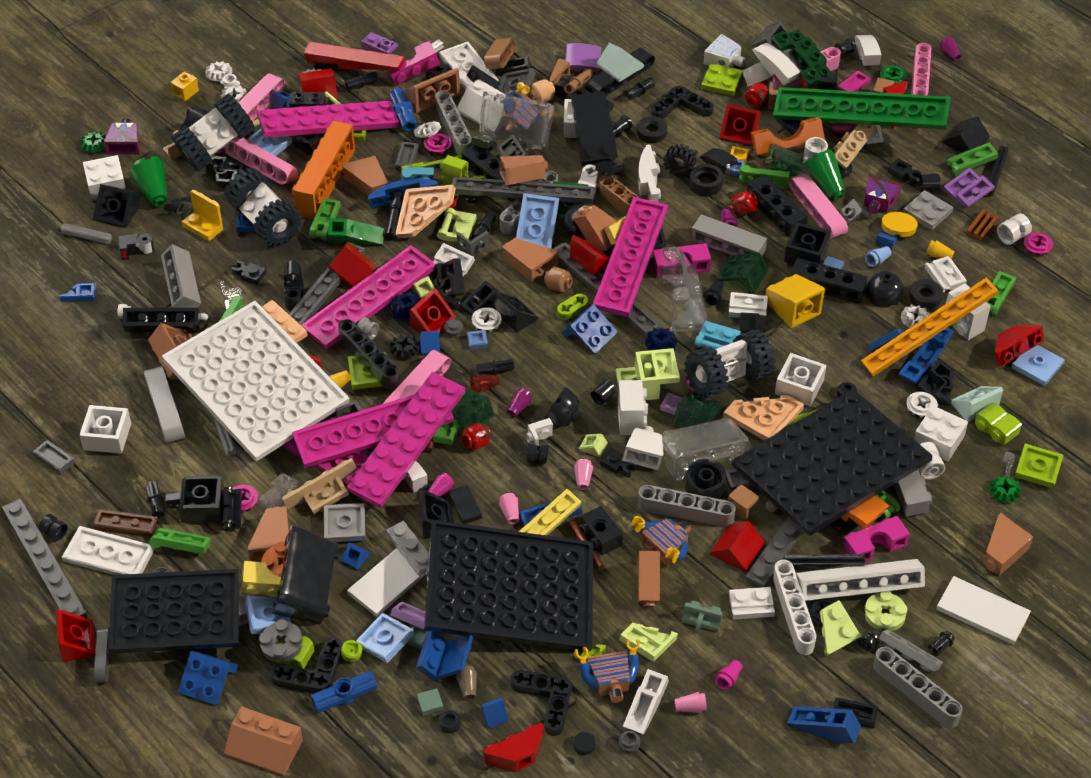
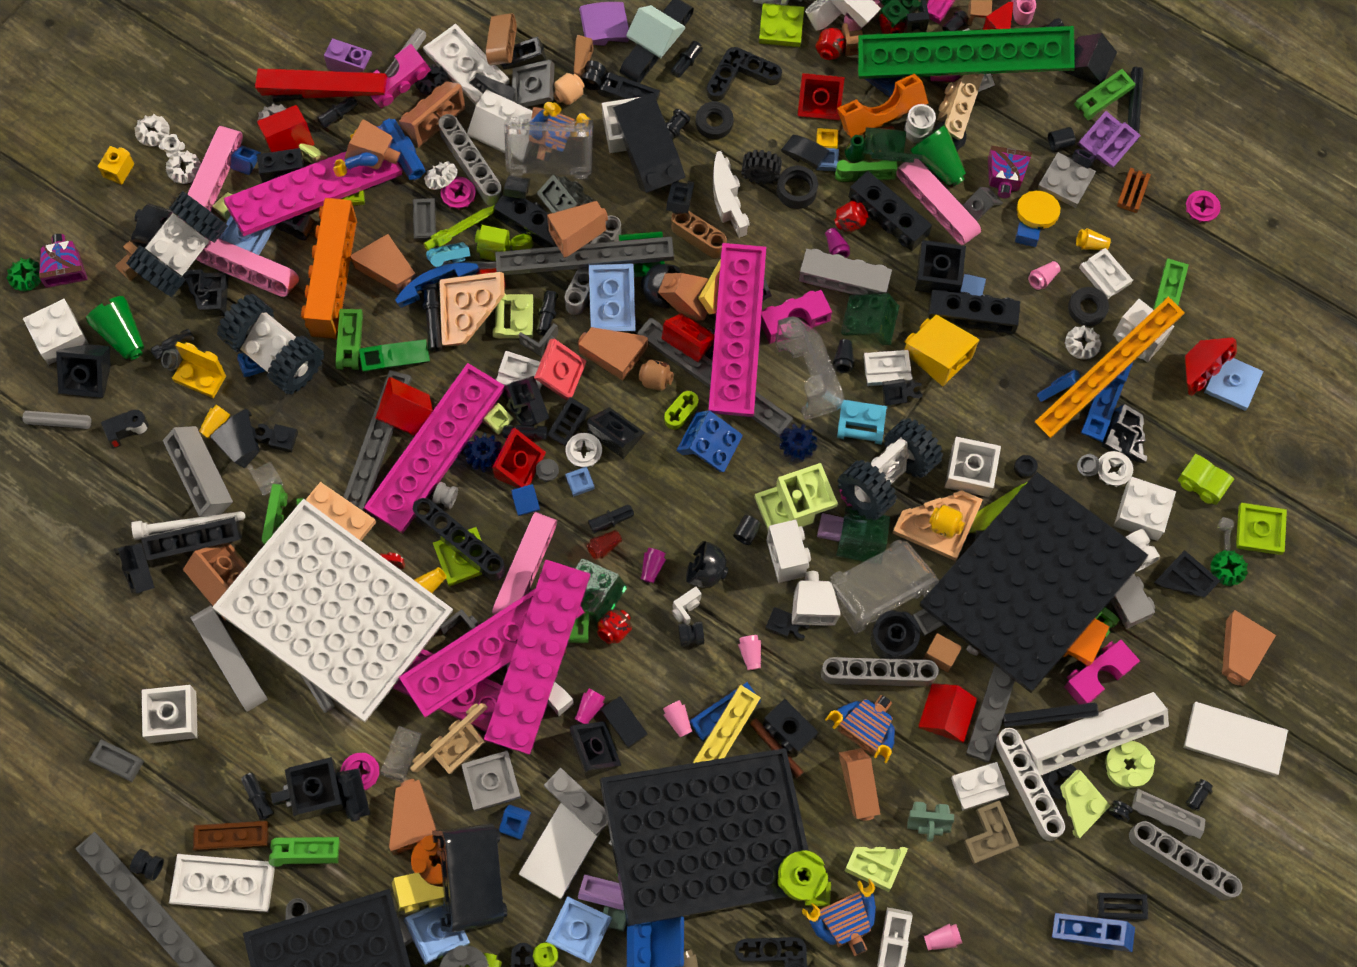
camera: 15 degrees left, 20 degrees up
blue tile [59,283,97,302] -> none
black piece [283,261,304,311] -> none
black gear [390,334,420,359] -> none
medium nougat pin [564,69,594,94] -> none
white piece [578,165,598,197] -> none
yellowish green slope [579,434,608,457] -> none
dark pink cone [715,660,743,690] -> none
light blue cone [865,246,891,267] -> none
black cylinder [866,271,903,308] -> none
black plate [888,158,921,184] -> none
light aqua slope [951,386,1003,422] -> none
white wheel [997,213,1032,245] -> none
none -> black slope [114,543,155,594]
none -> yellow cone [199,405,231,439]
none -> black slope [210,409,260,469]
none -> nougat torso [333,120,400,177]
none -> coral tile [534,339,587,400]
none -> lime plate [778,850,828,901]
none -> dark green cone [845,135,866,163]
none -> yellow head [929,505,965,539]
none -> dark tan plate [964,800,1019,865]
none -> bright pink cone [1028,261,1060,290]
none -> black tile [1072,149,1097,169]
none -> dark grey plate [1077,454,1100,477]
none -> black wing [1154,550,1220,599]

